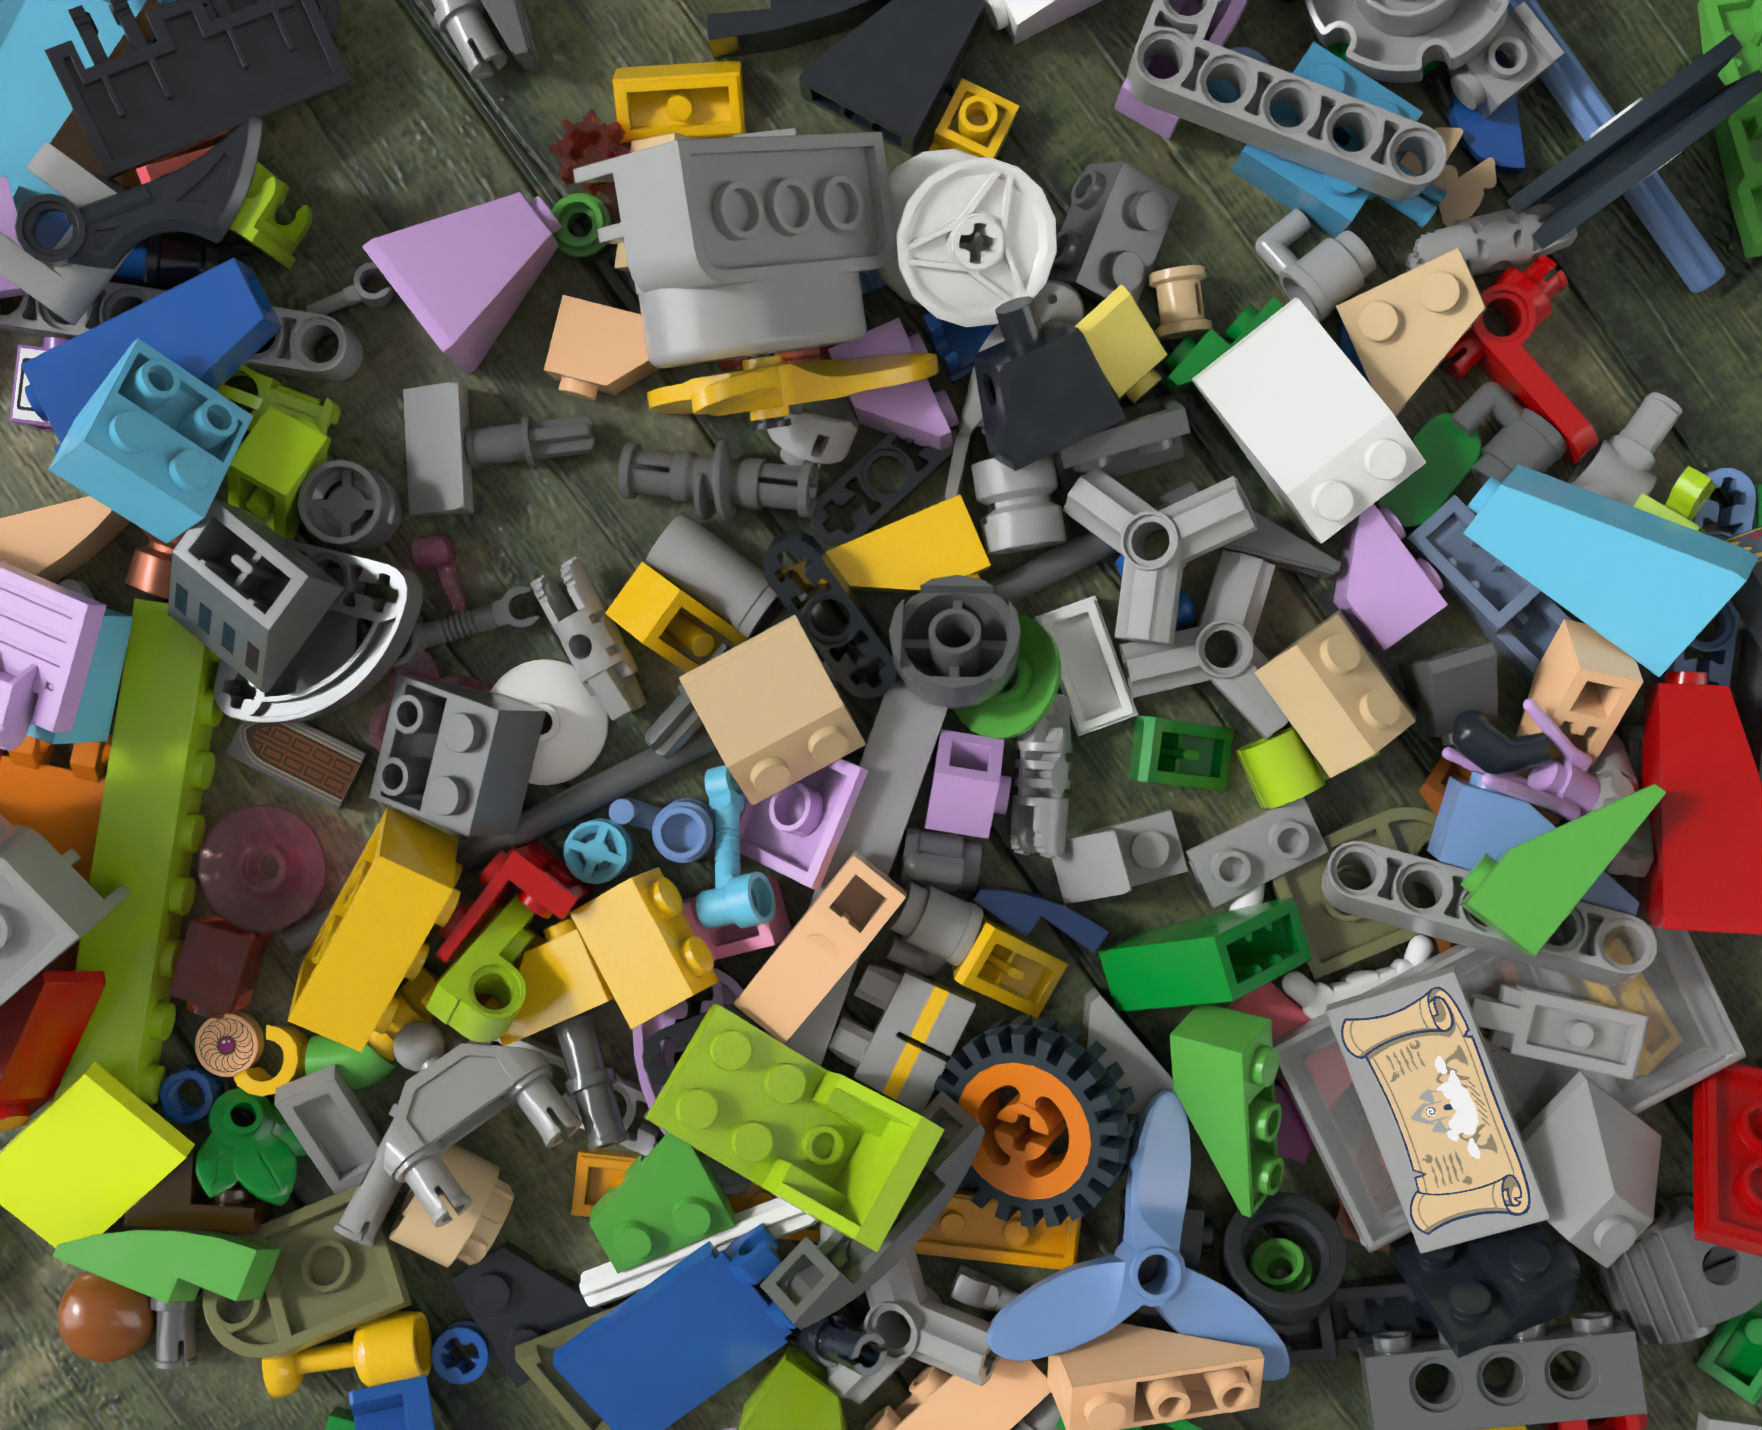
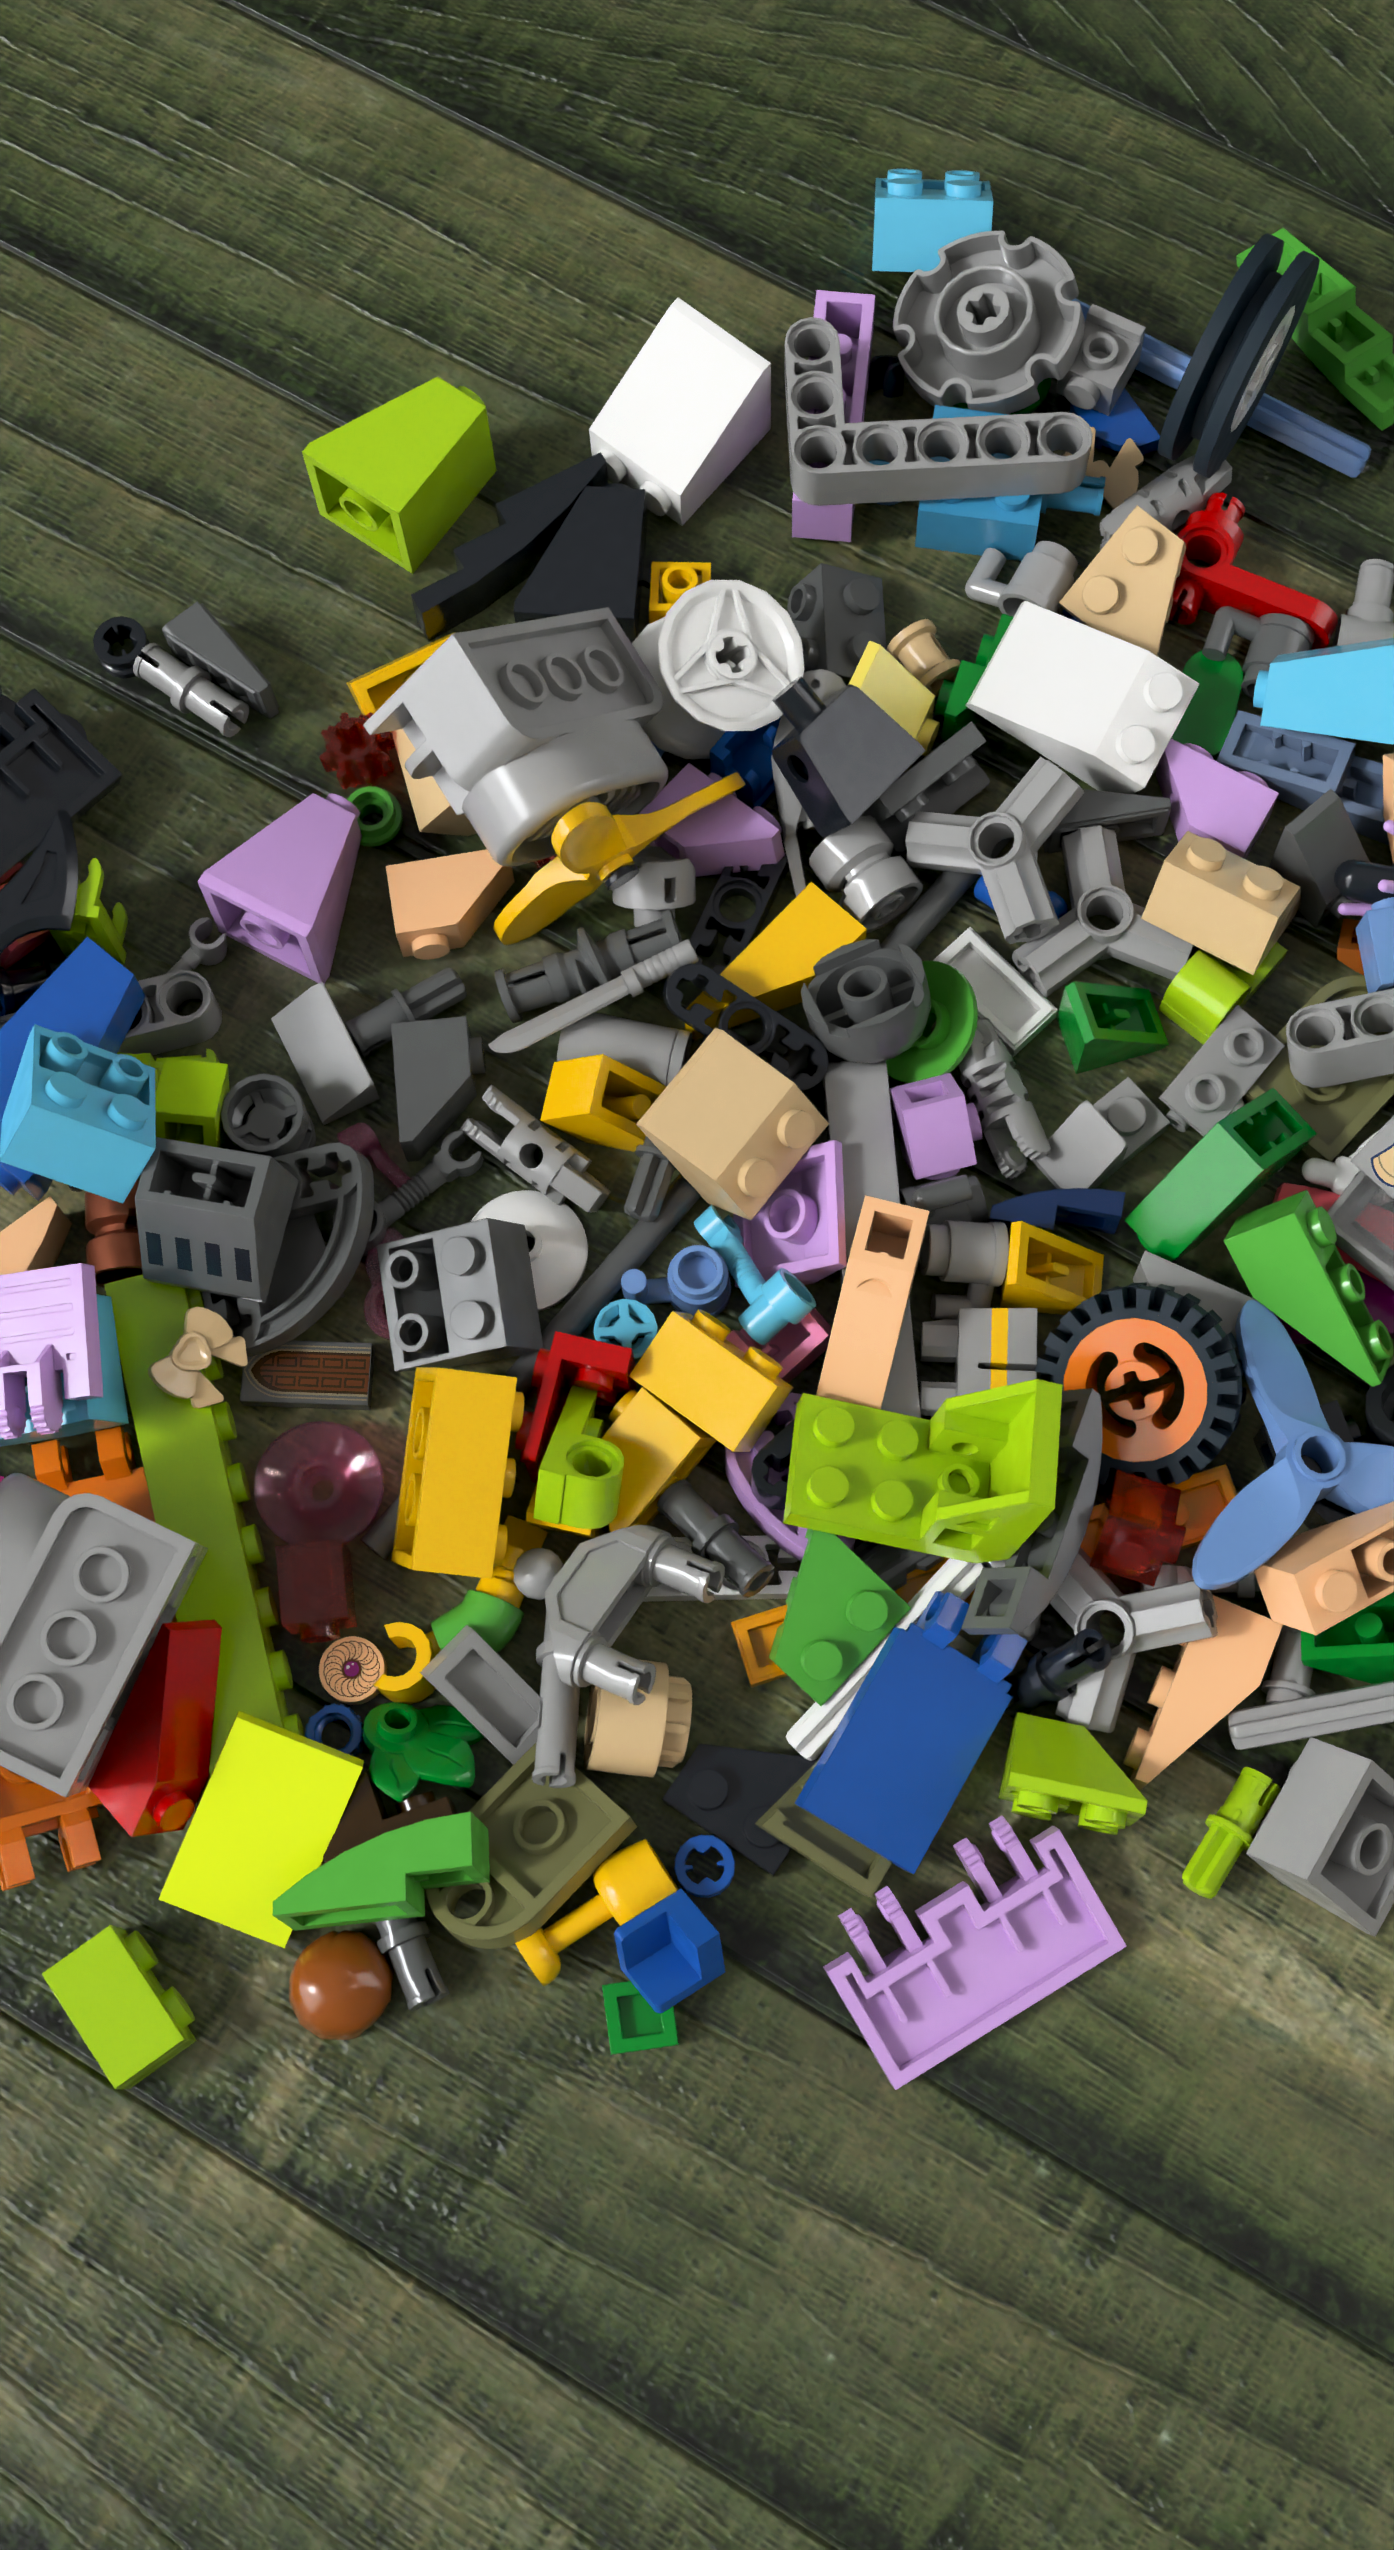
camera: 15 degrees left, 15 degrees down
none -> tan piece [148,1307,248,1408]
none -> dark grey slope [391,1016,486,1162]
none -> light grey piece [488,939,699,1053]
none -> clear red brick [1089,1470,1186,1587]

